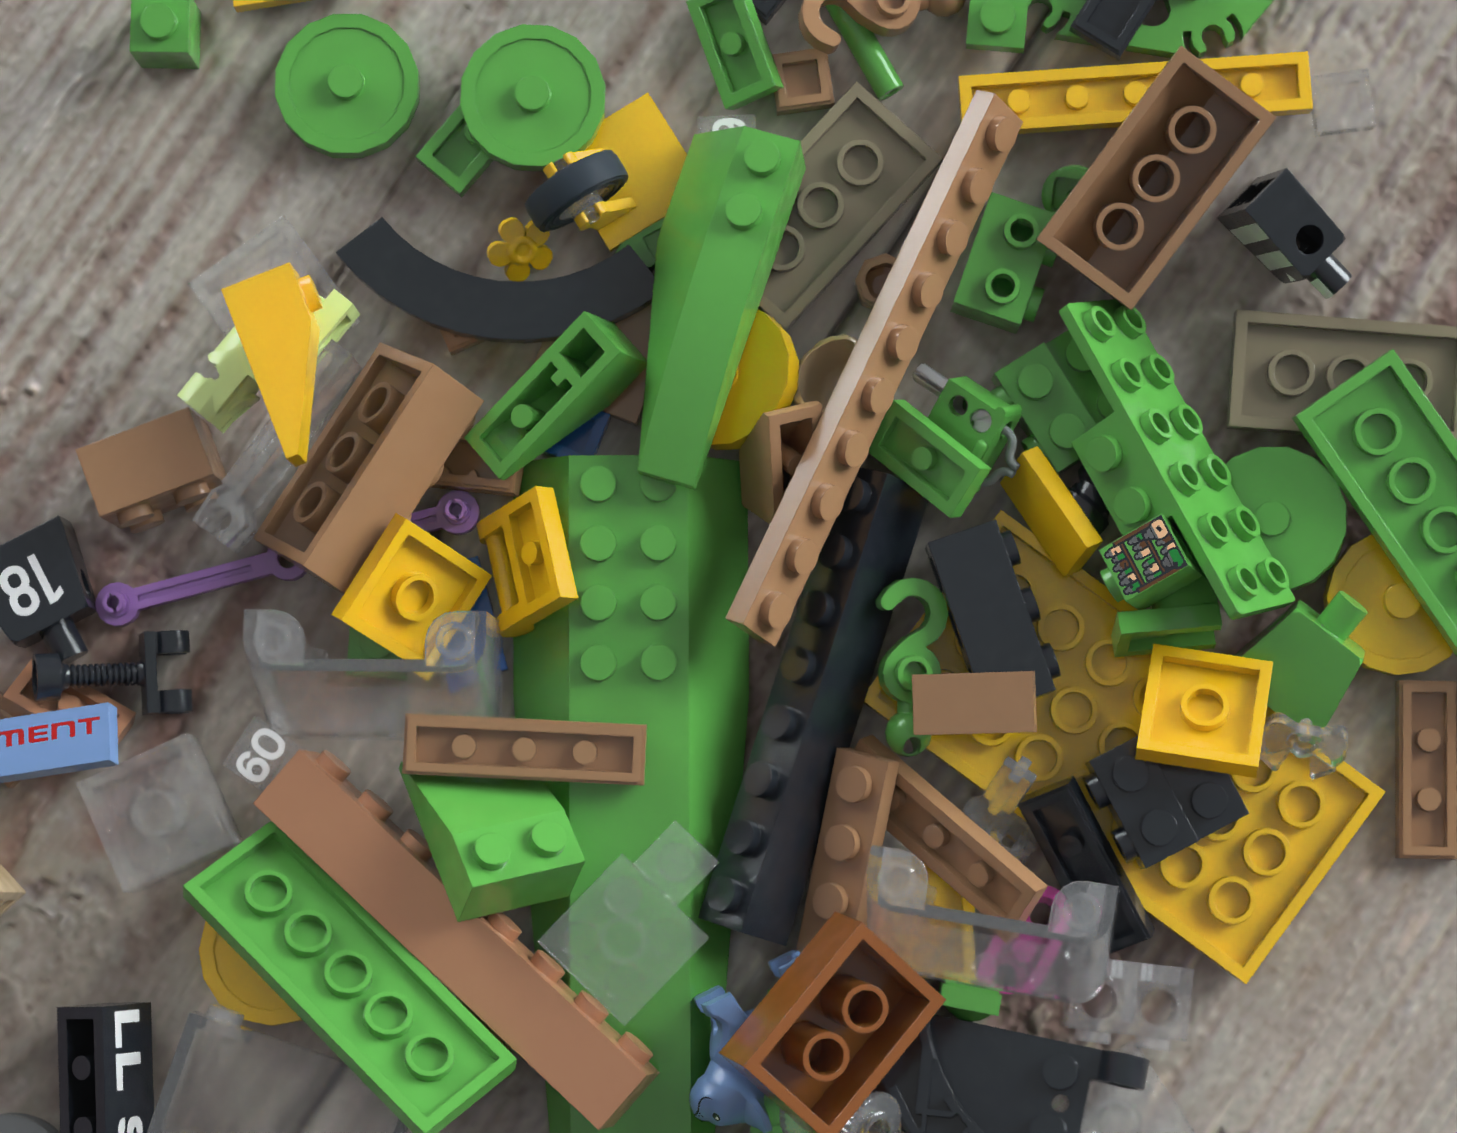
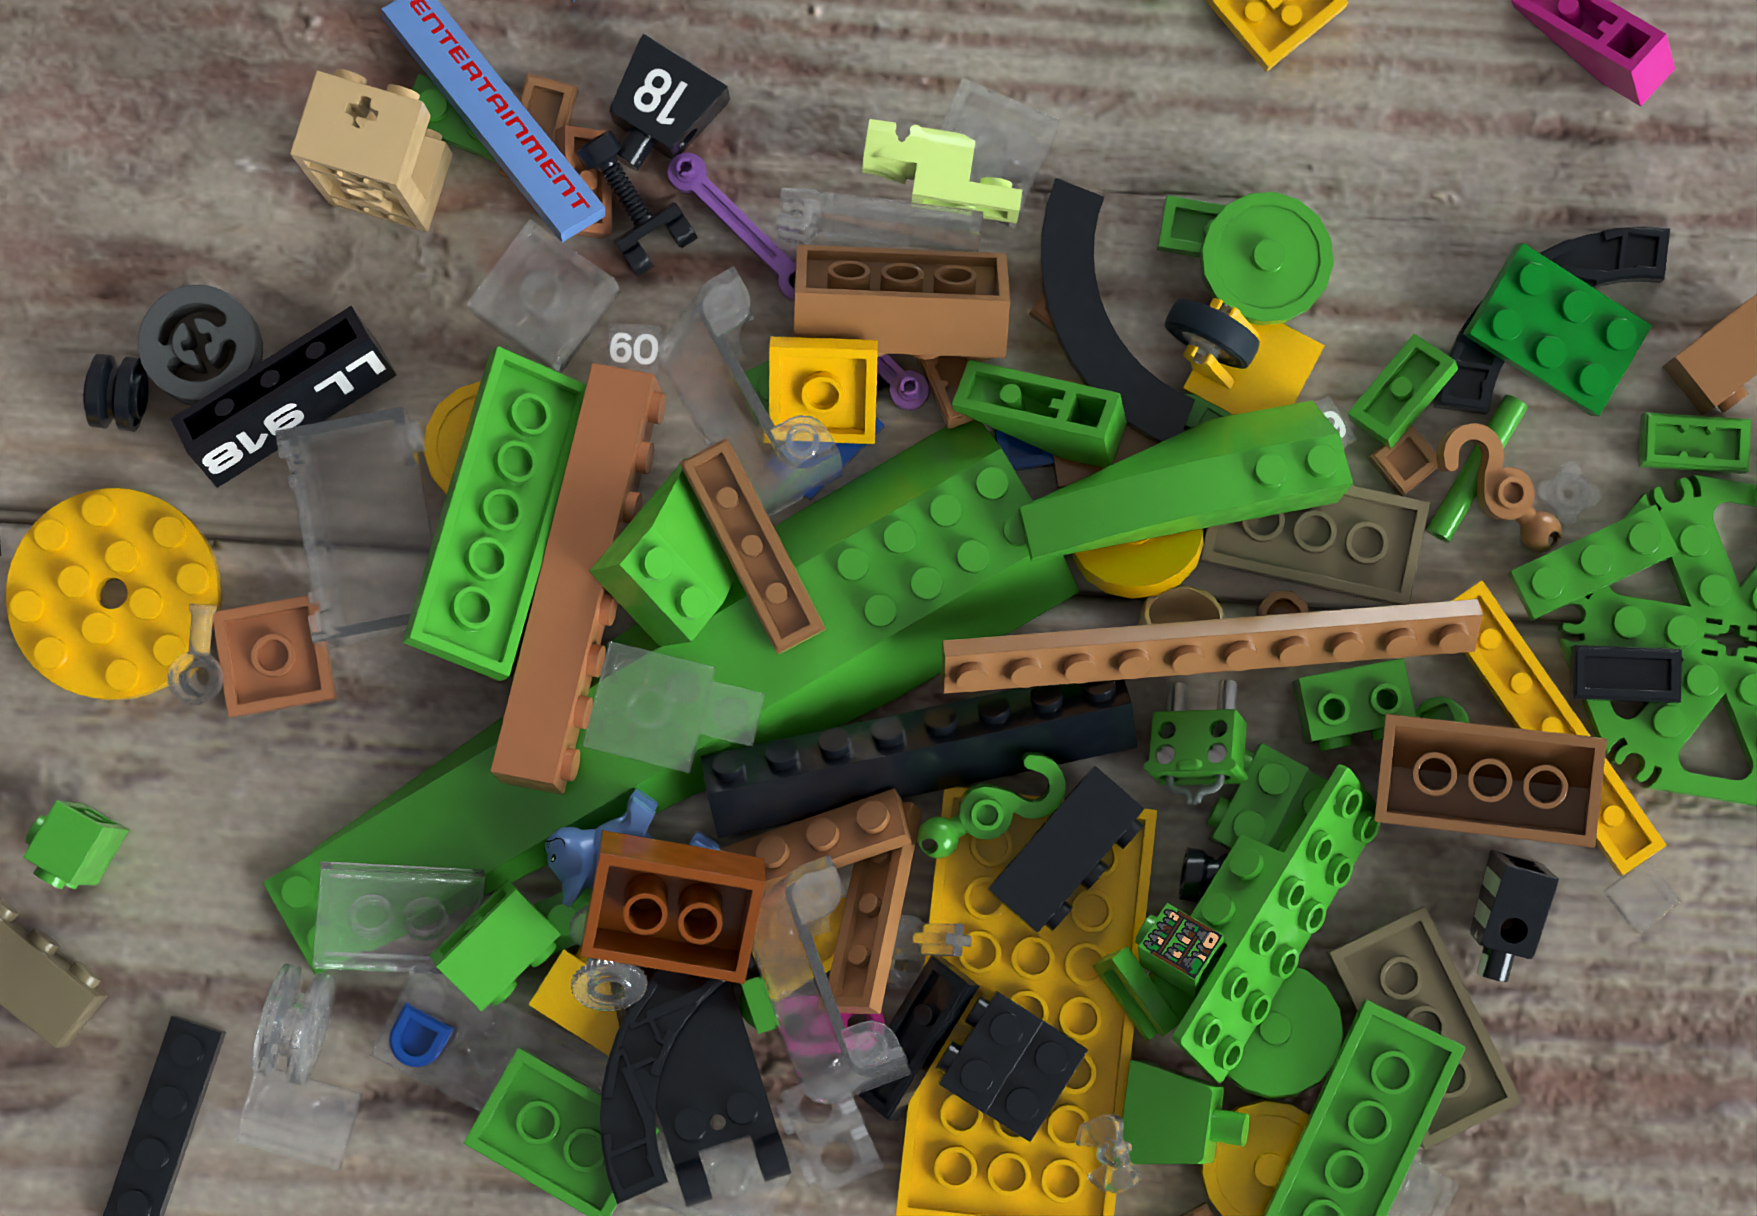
camera: 55 degrees right, 0 degrees up
medium nougat brick [75,407,231,533] -> none
yellow slope [221,262,323,467] -> none
bright green wheel [275,14,420,158] -> none
yellow plate [476,486,578,638] -> none
yellow plant [487,217,553,282] -> none
medium nougat slope [739,400,822,524] -> none
bright green plate [868,400,991,518] -> none
medium nougat tile [912,671,1037,735] -> none
yellow tile [1000,446,1103,578] -> none
yellow plate [1135,643,1273,778] -> none

